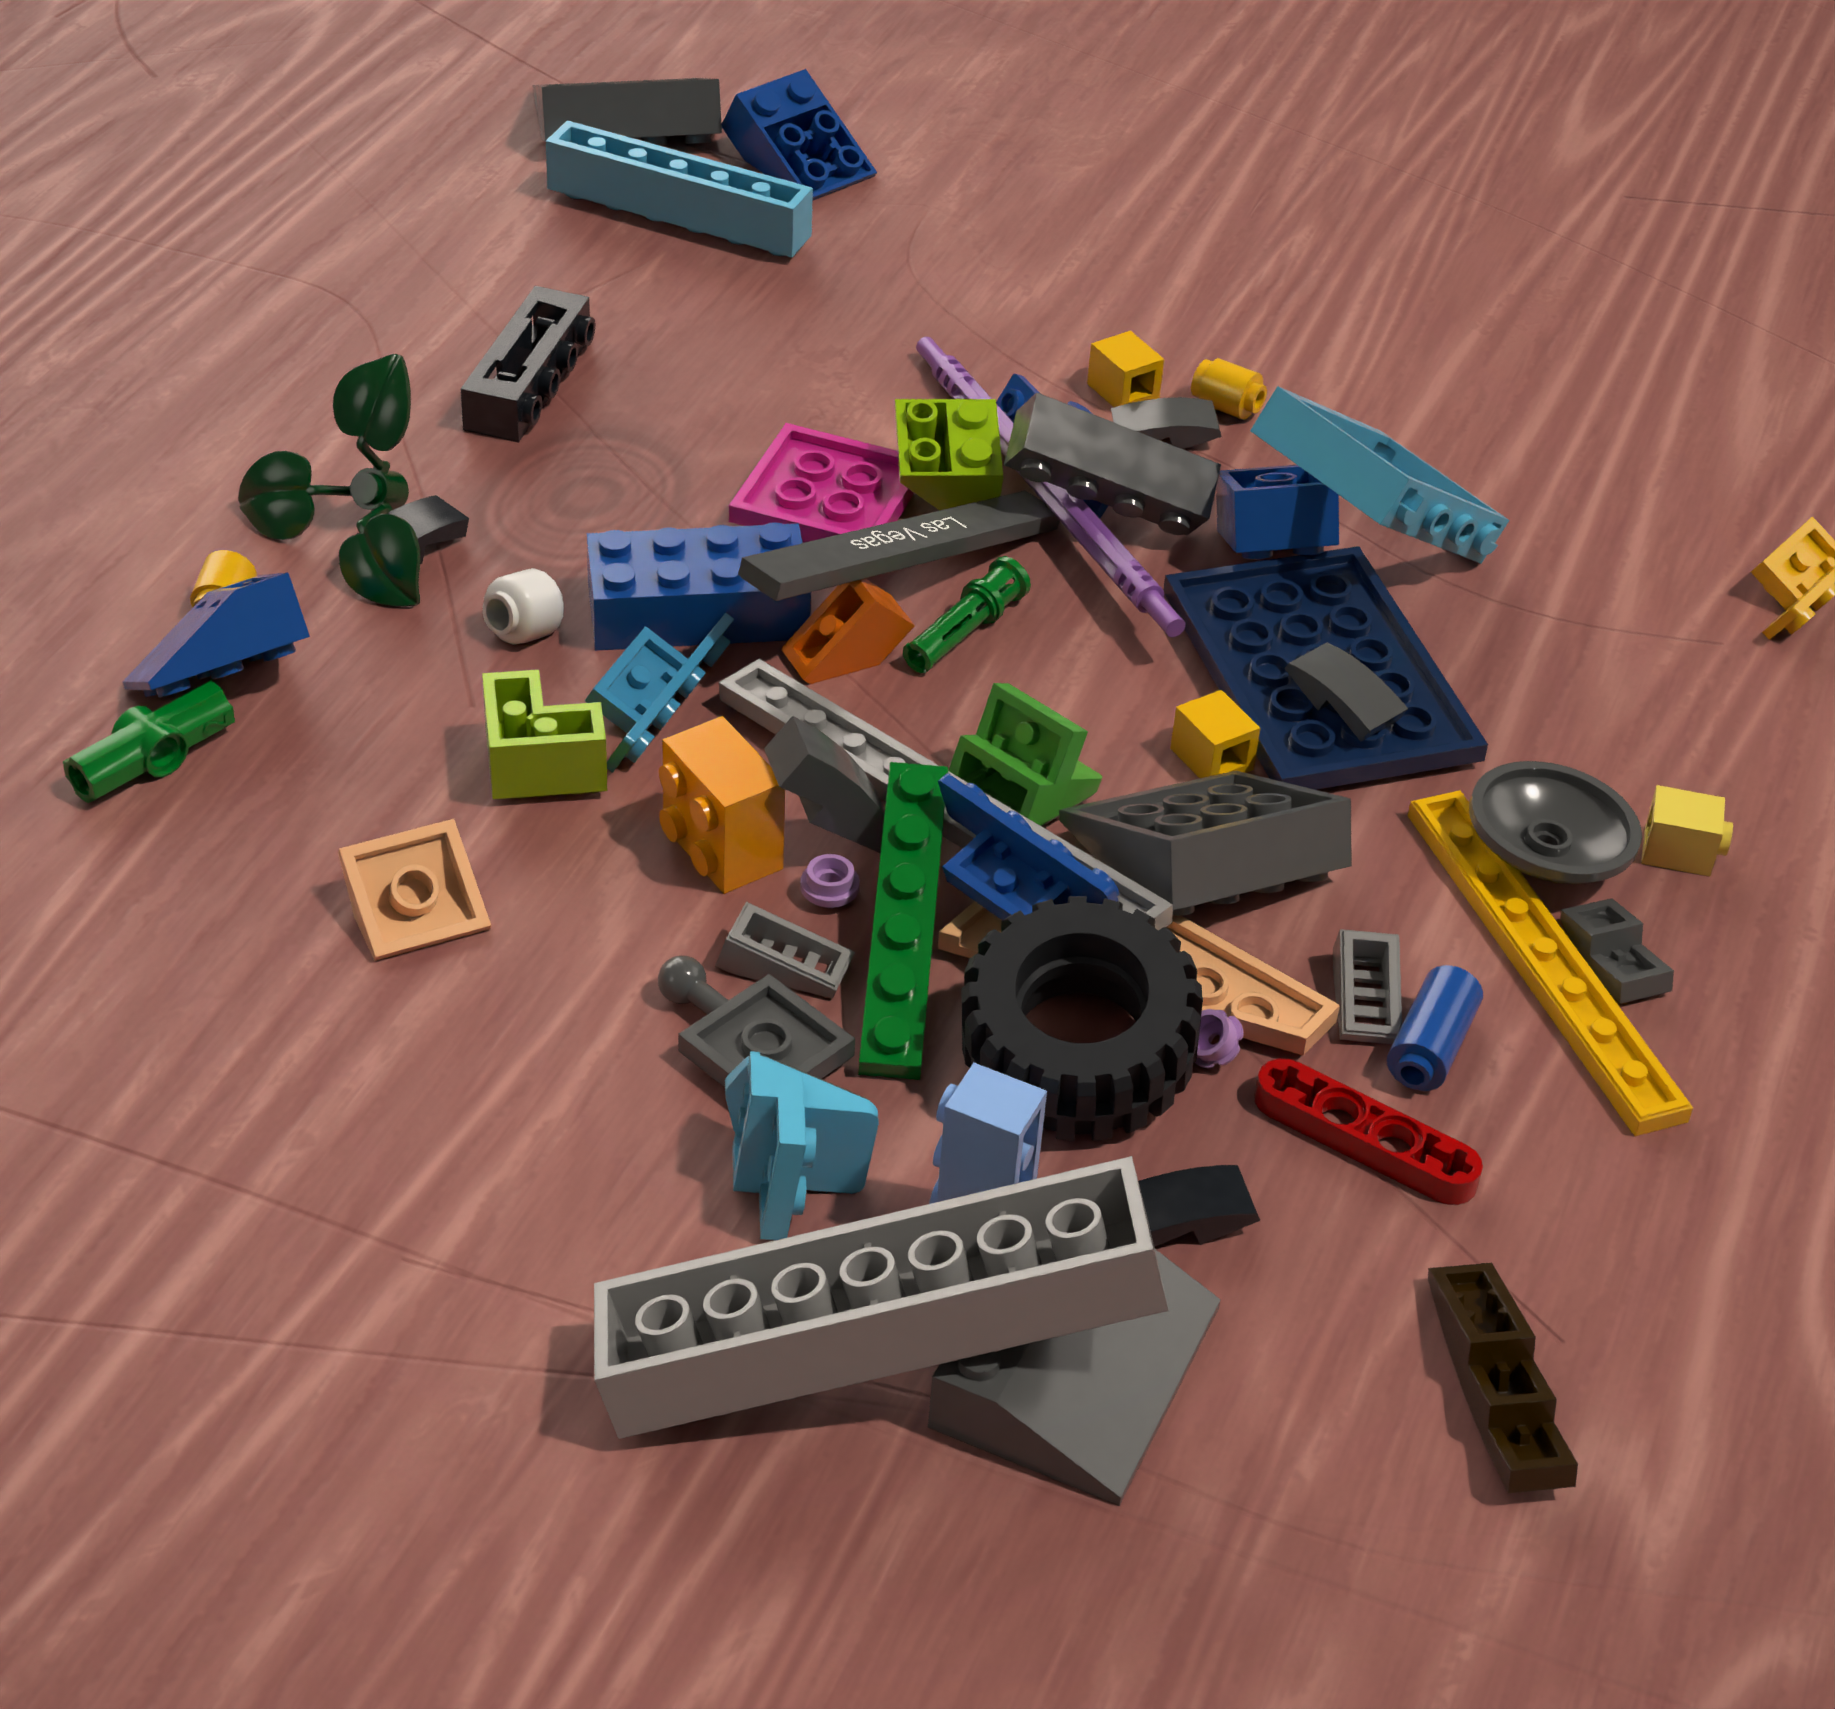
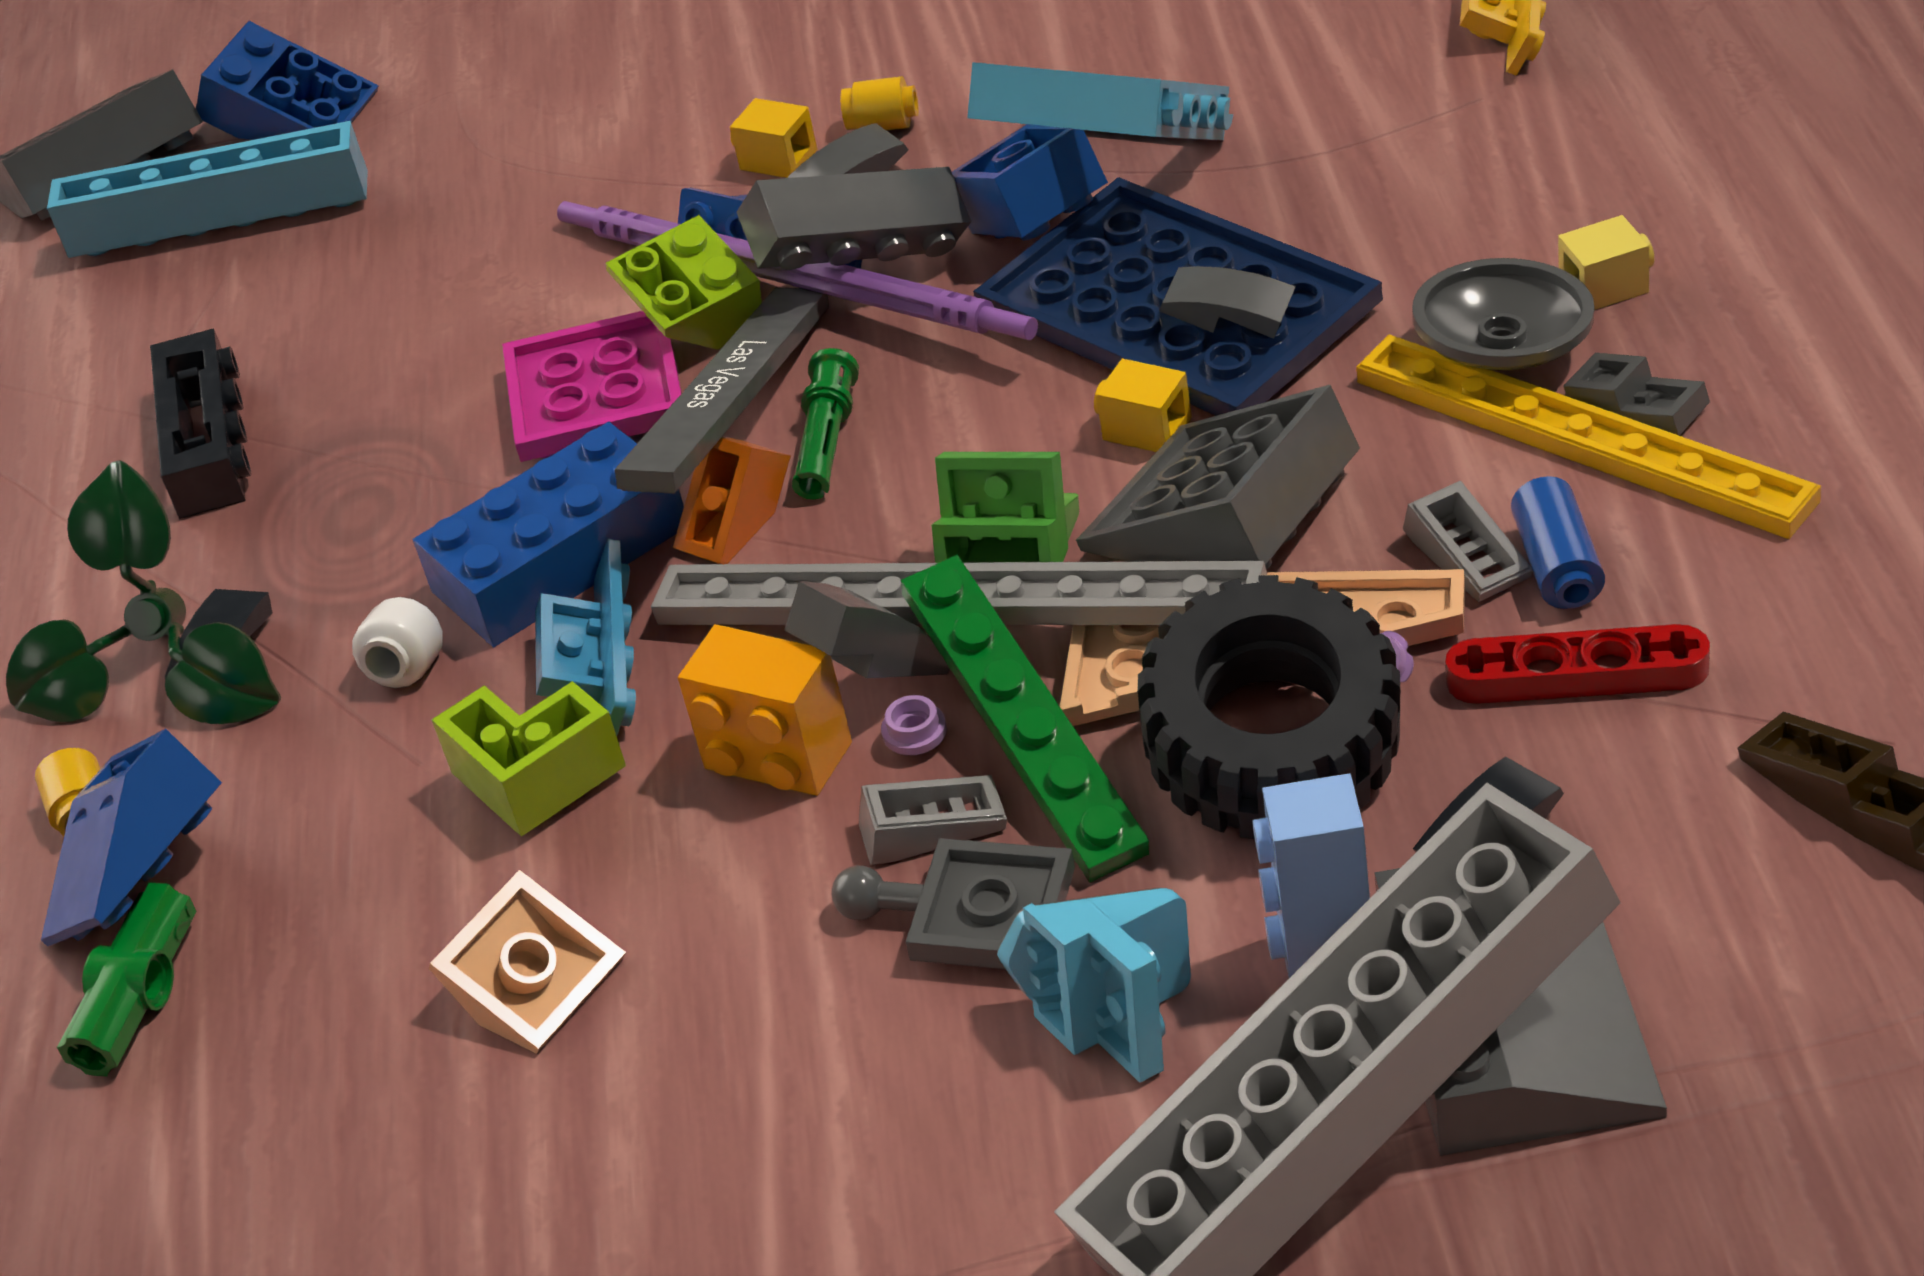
camera: 20 degrees left, 0 degrees up
blue bracket [938,773,1119,921] -> none

